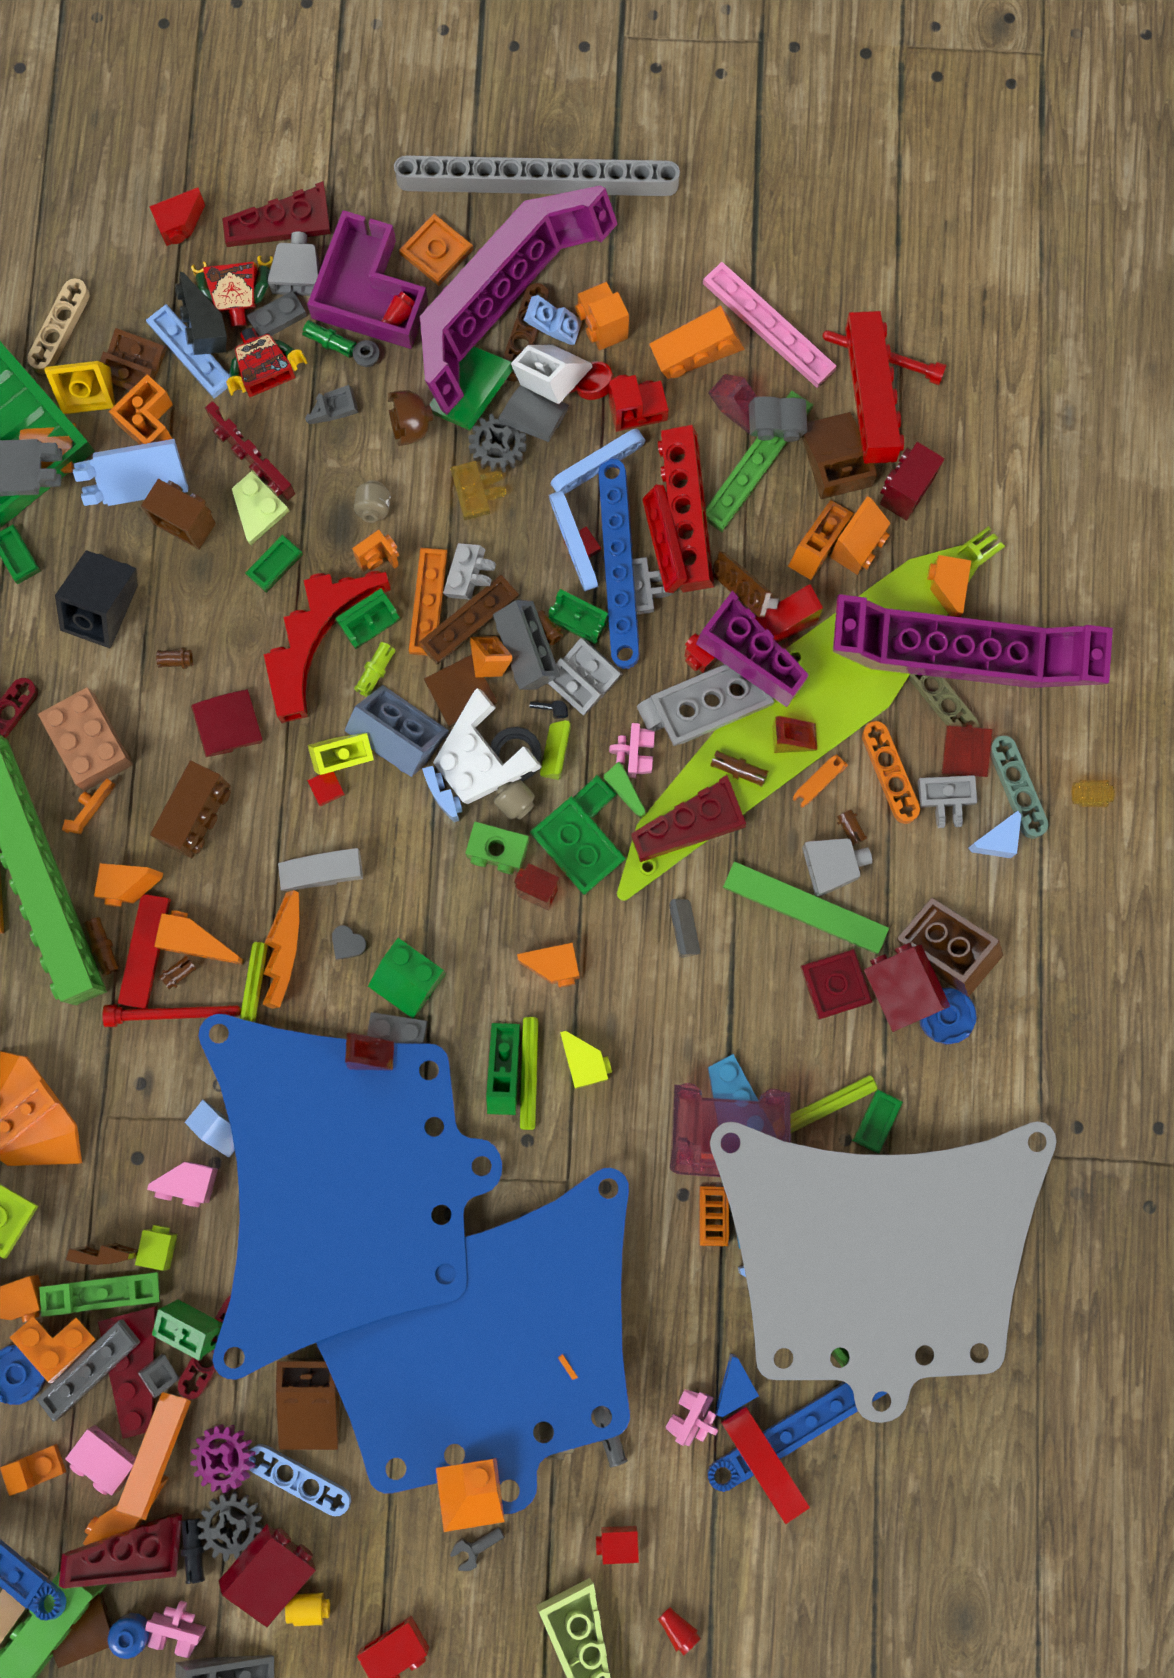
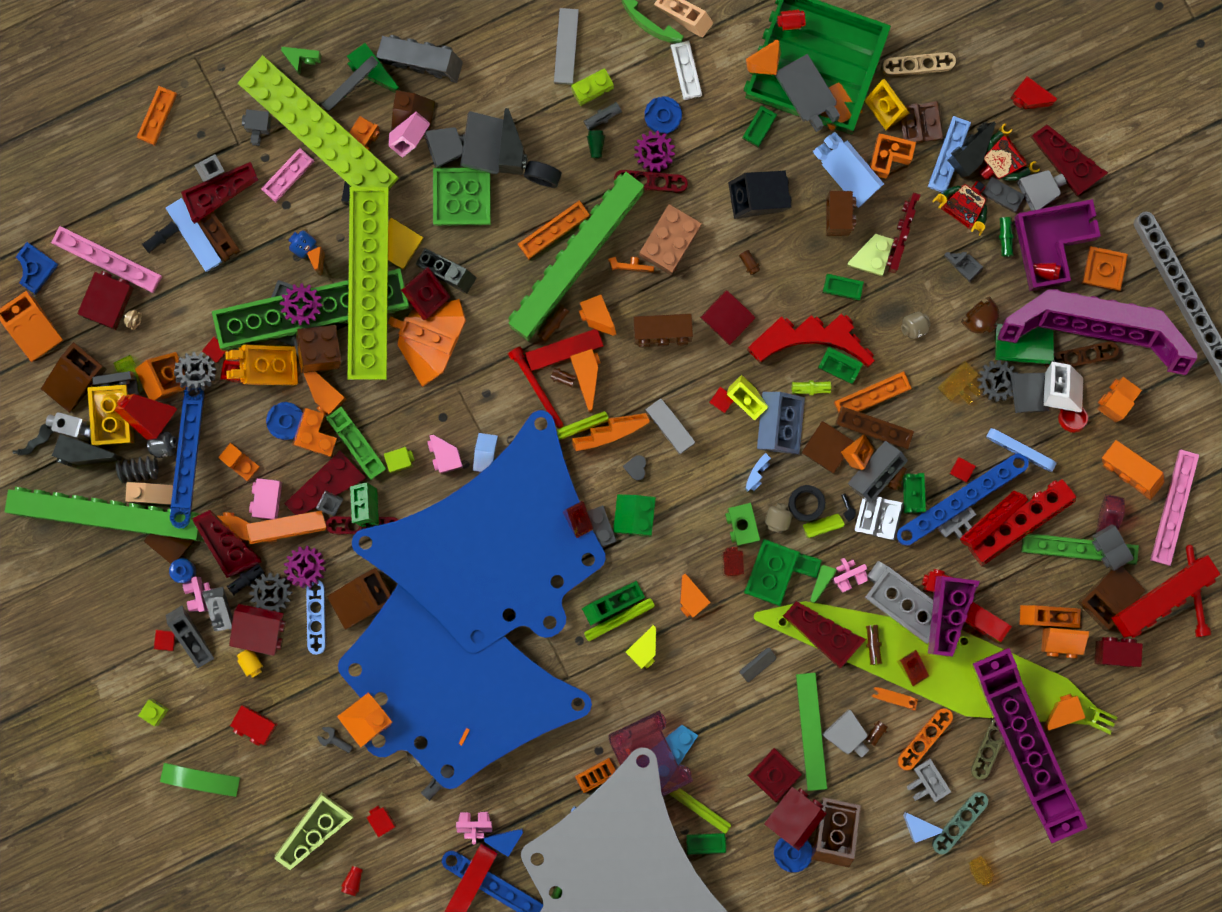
camera: 60 degrees right, 5 degrees up
dark grey tile [36,1320,140,1422] -> none
reddish brown slope [66,1243,138,1265] -> none
orange bracket [352,530,399,573] -> none
dark grey plate [353,340,380,367] -> none
white wing [433,688,542,804] -> none
light grey hinge [443,543,496,600] -> none
light blue slope [524,295,582,345] -> none
light blue beam [549,490,598,591] -> none
red brick [609,375,669,432] -> none
reddish brown bracket [713,551,779,617] -> none
clear red piece [941,724,993,777] -> none
none -> dark grey hinge [202,587,233,631]

